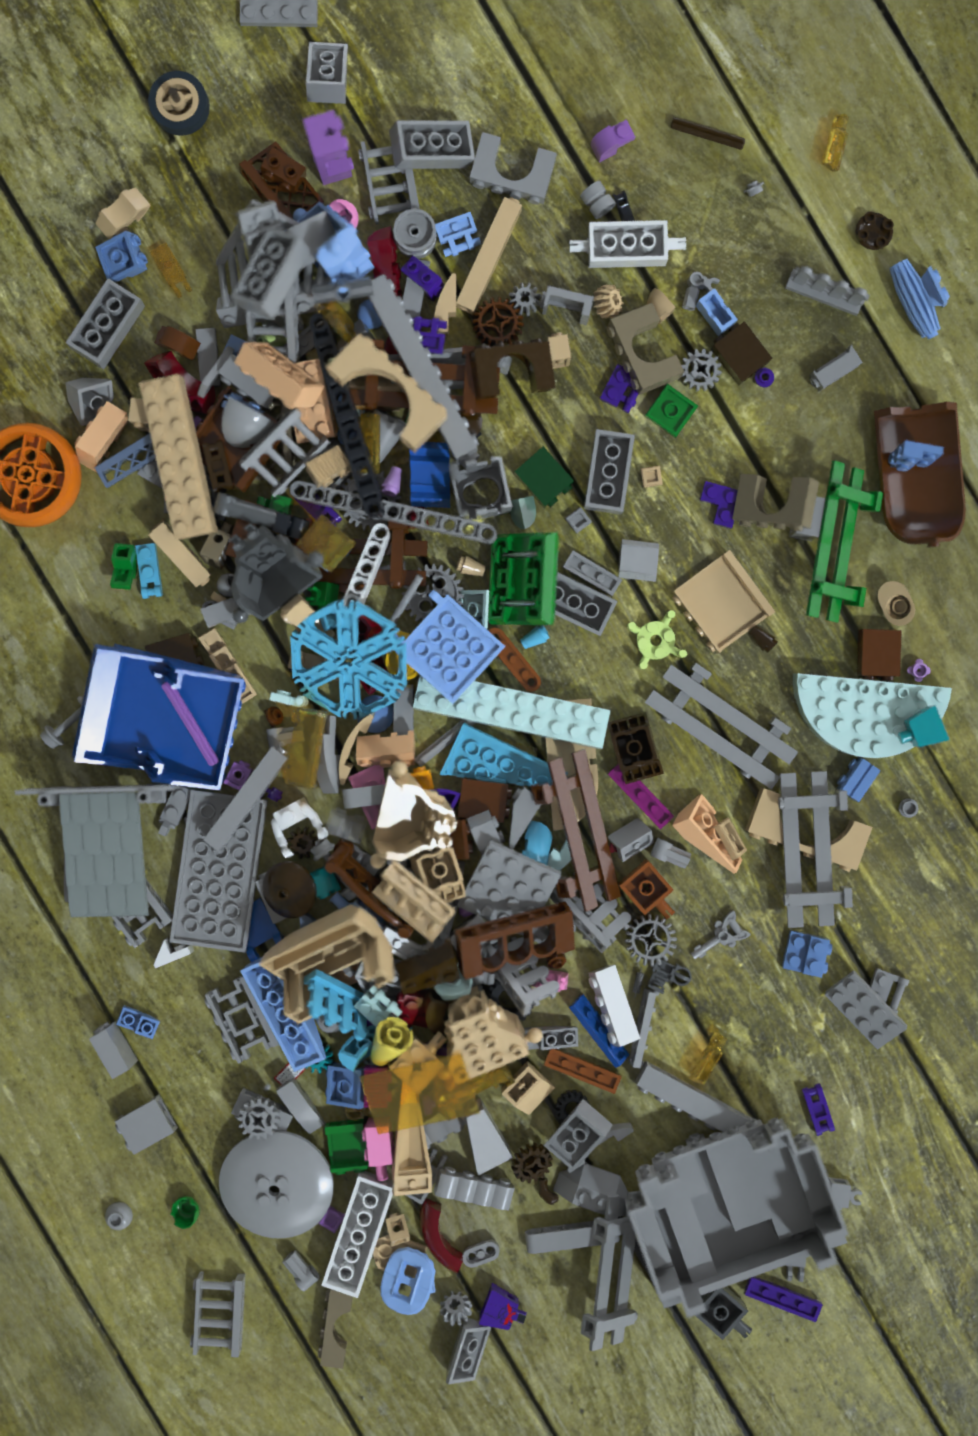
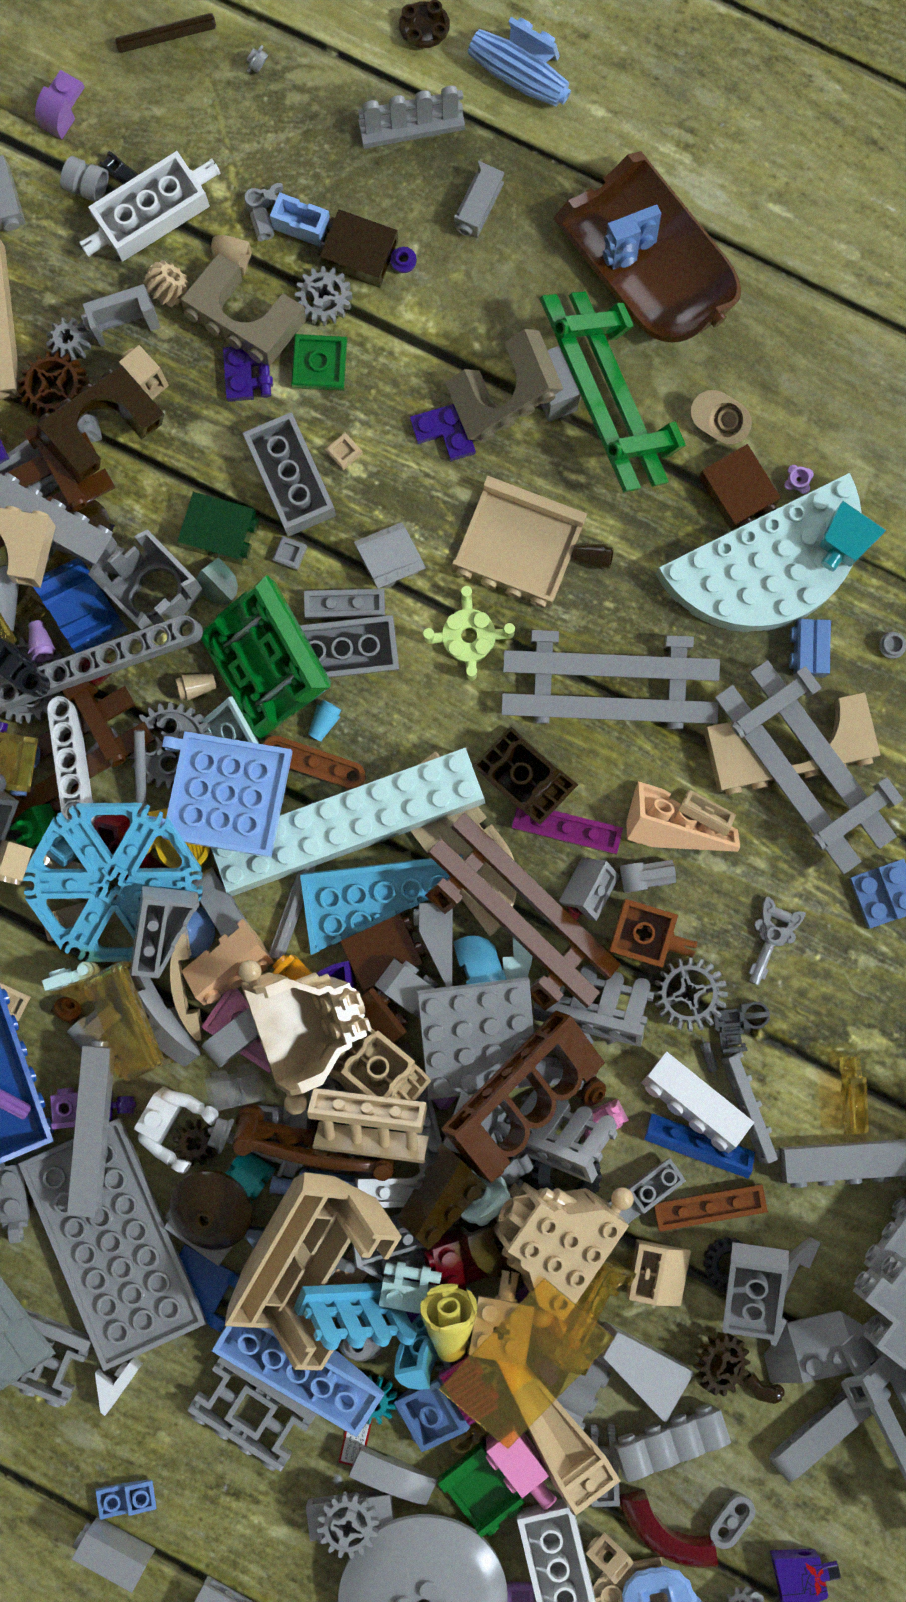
camera: 30 degrees left, 5 degrees down
none -> light grey wedge [131,886,199,978]

